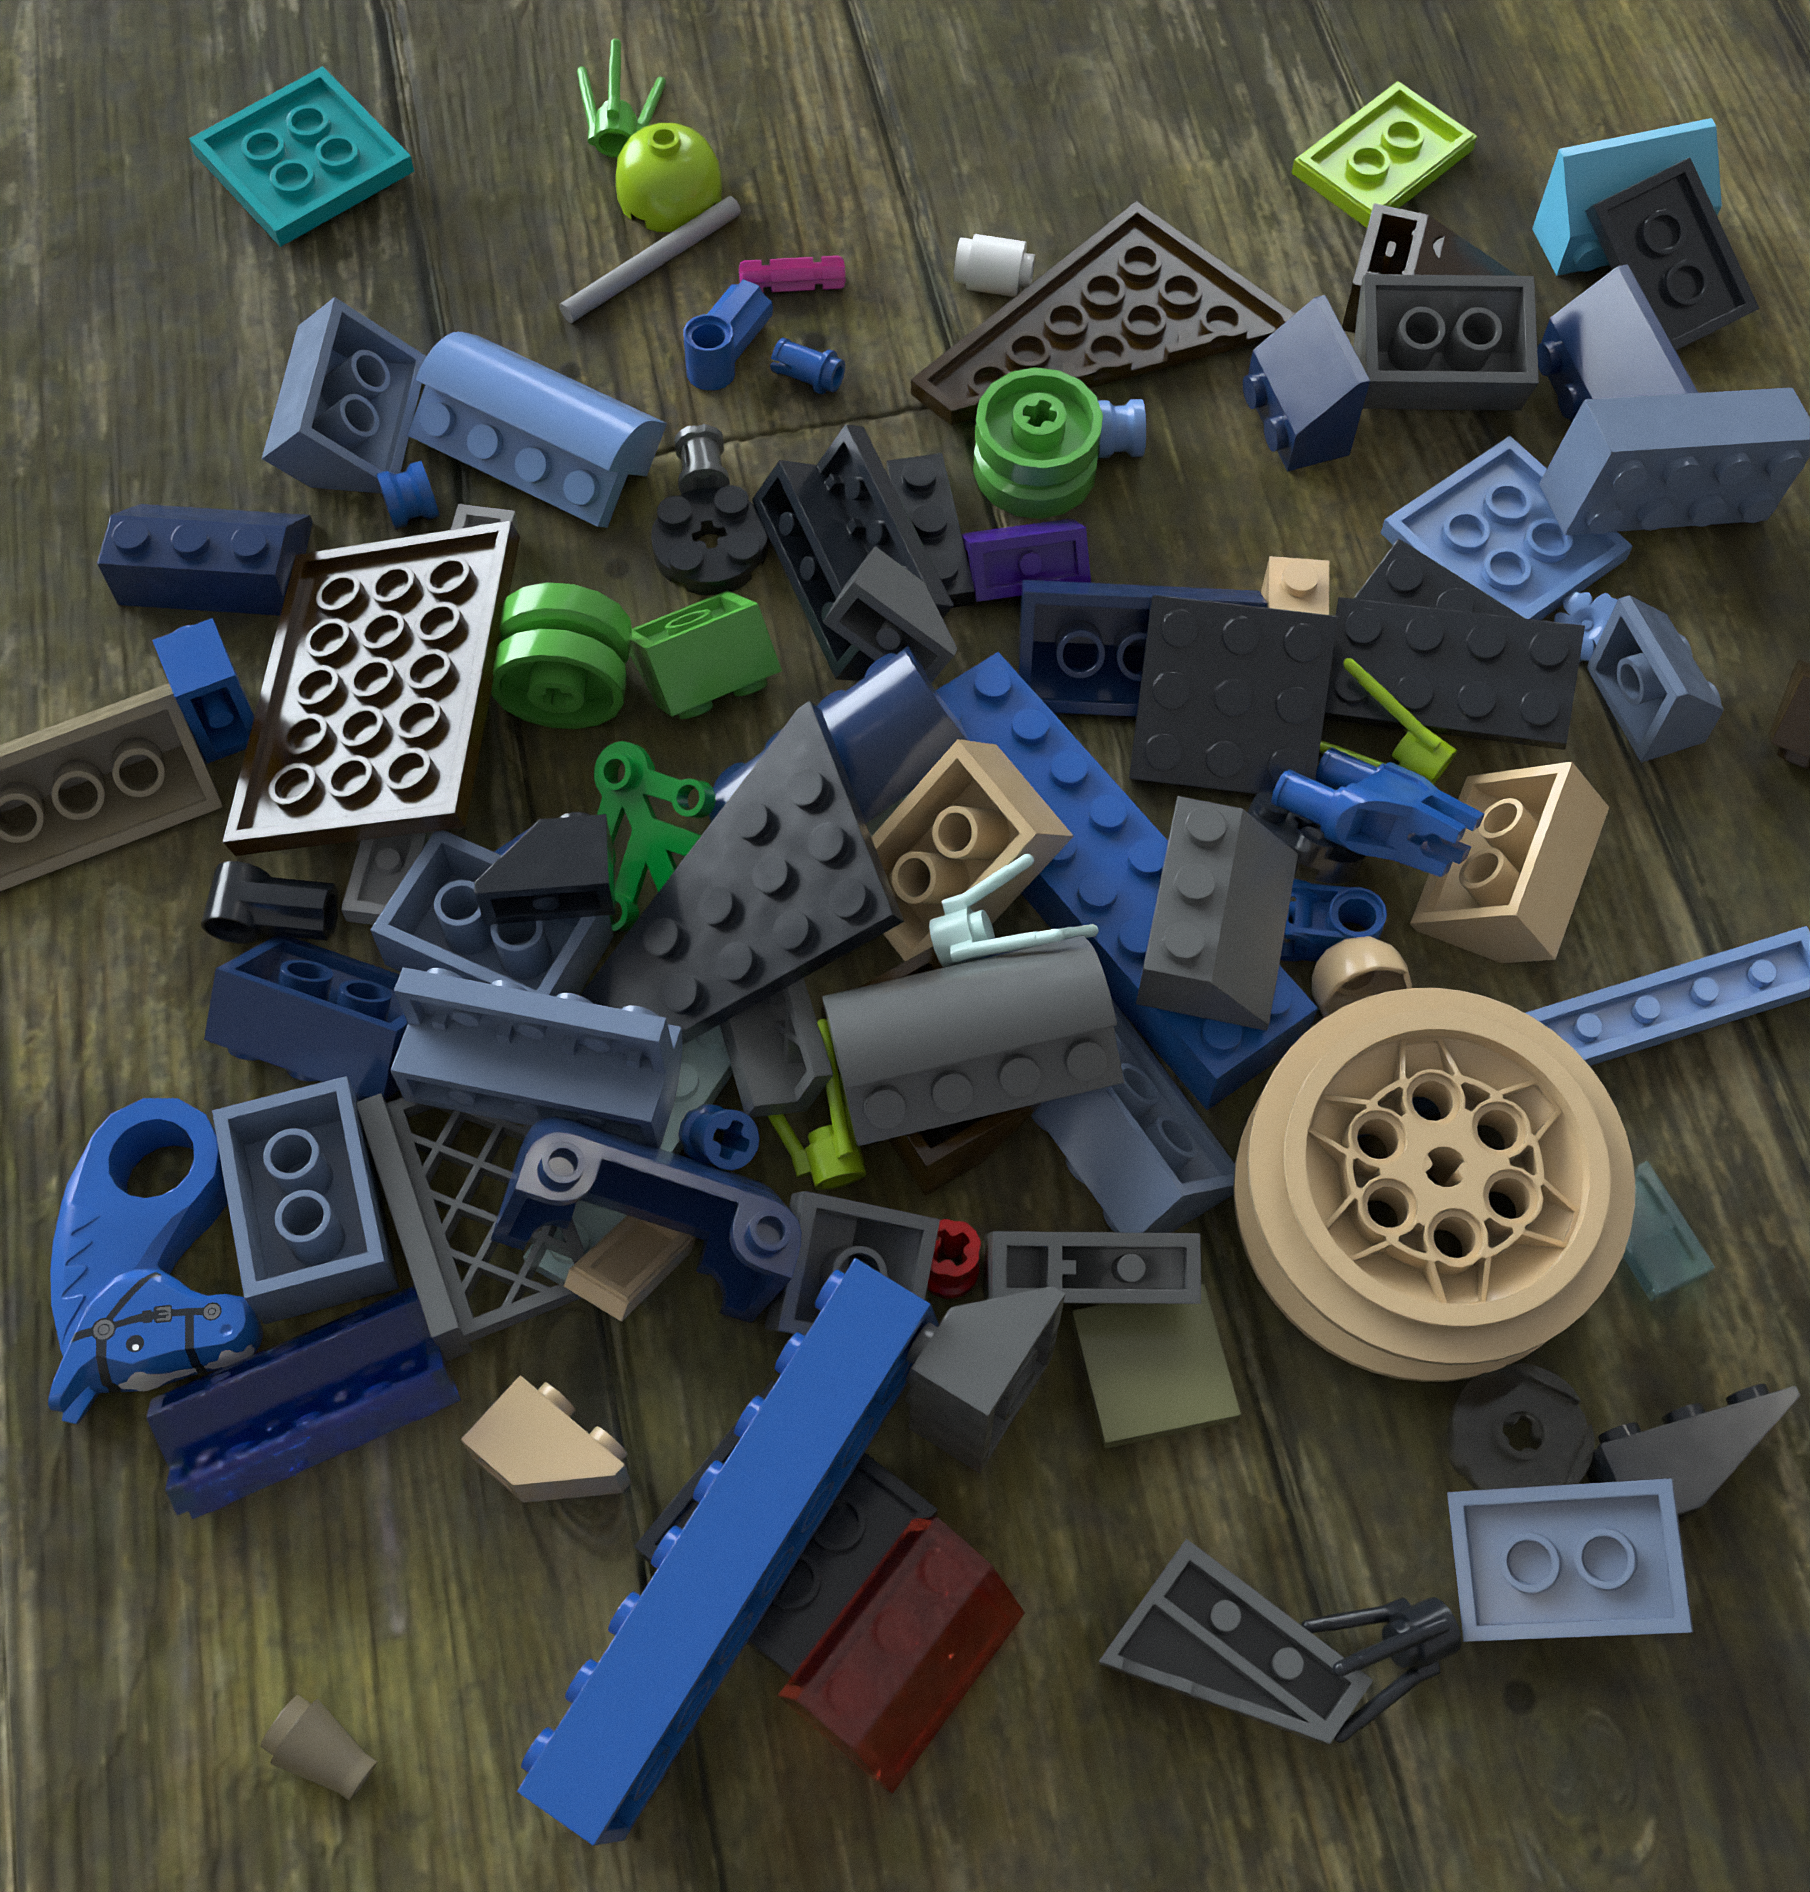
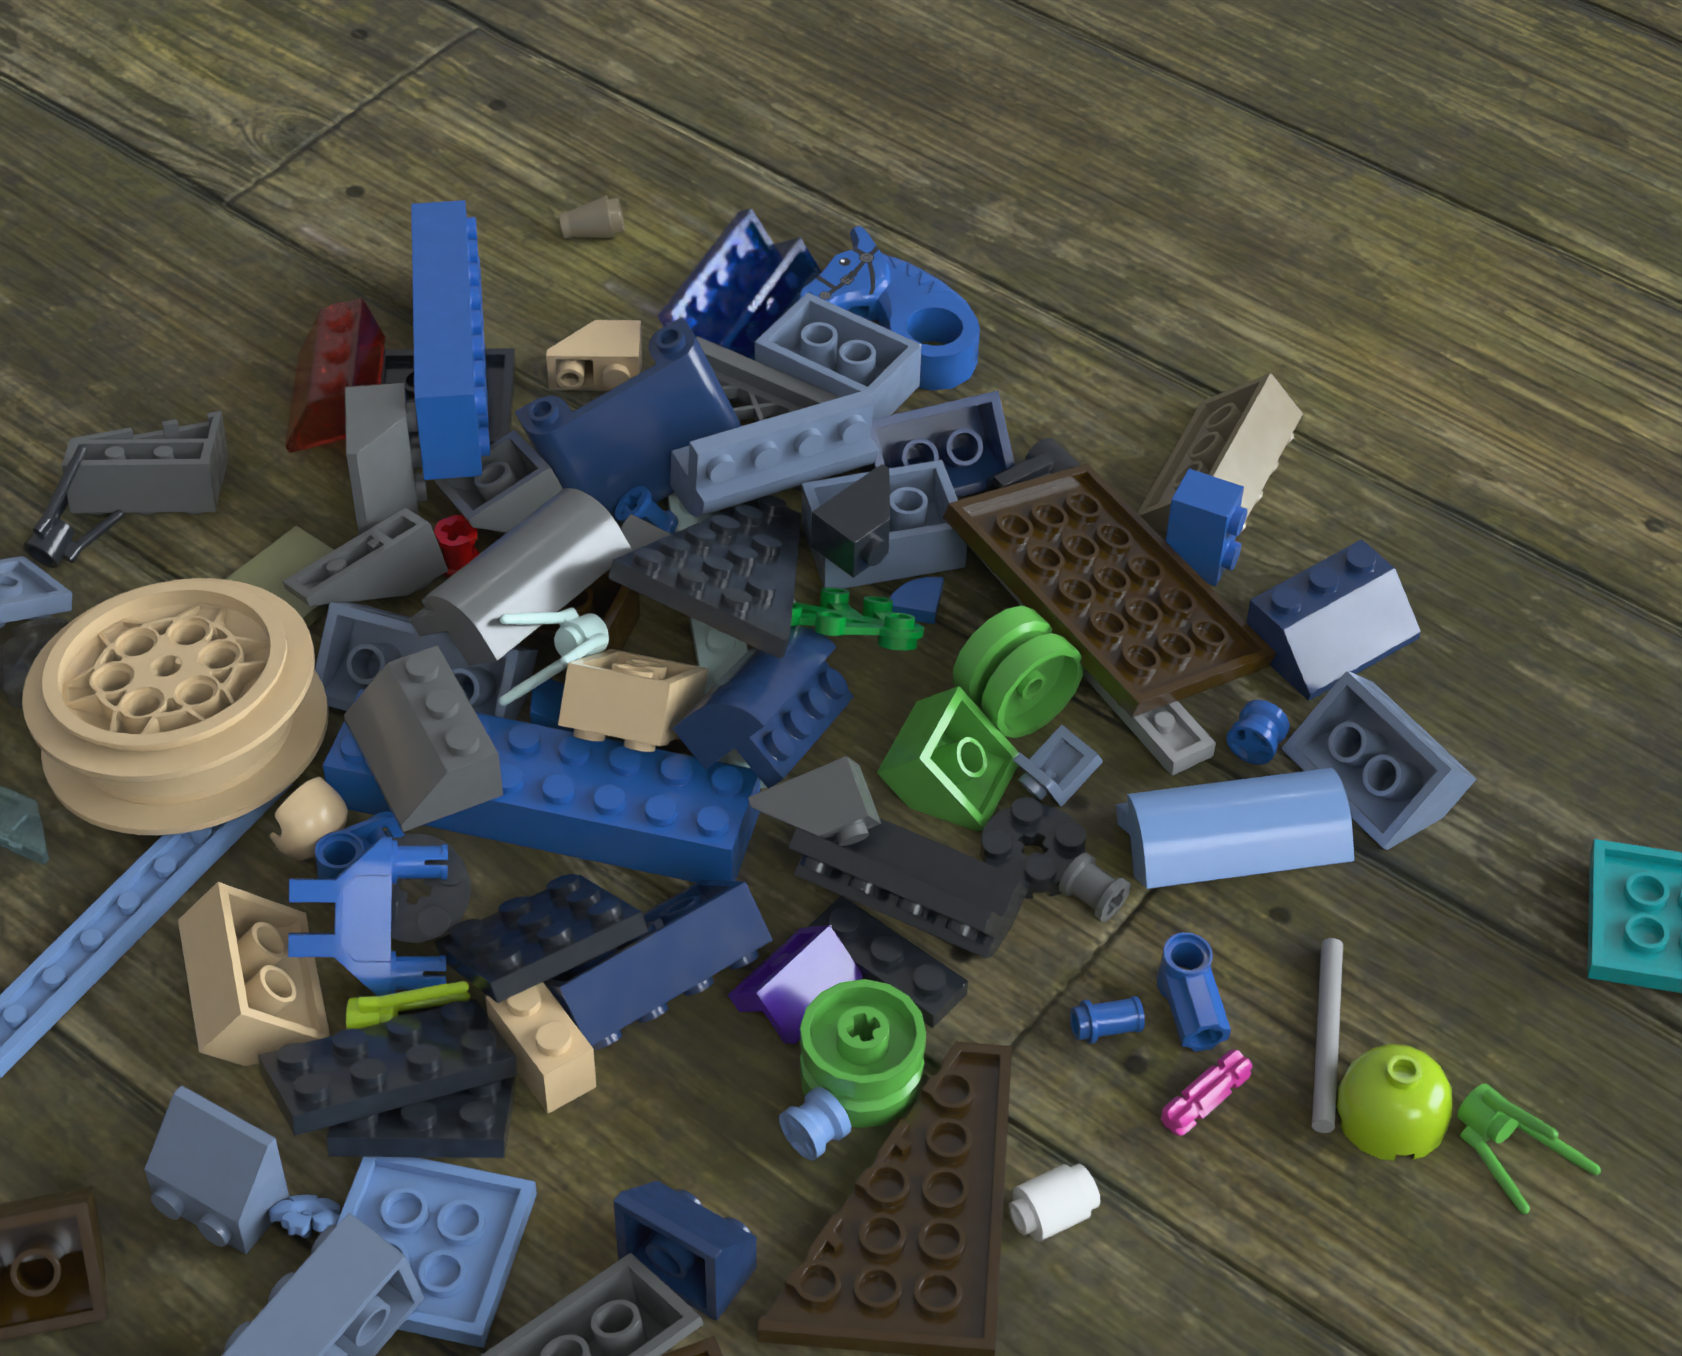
camera: 140 degrees right, 15 degrees down
none -> sand blue bracket [1013,725,1103,807]

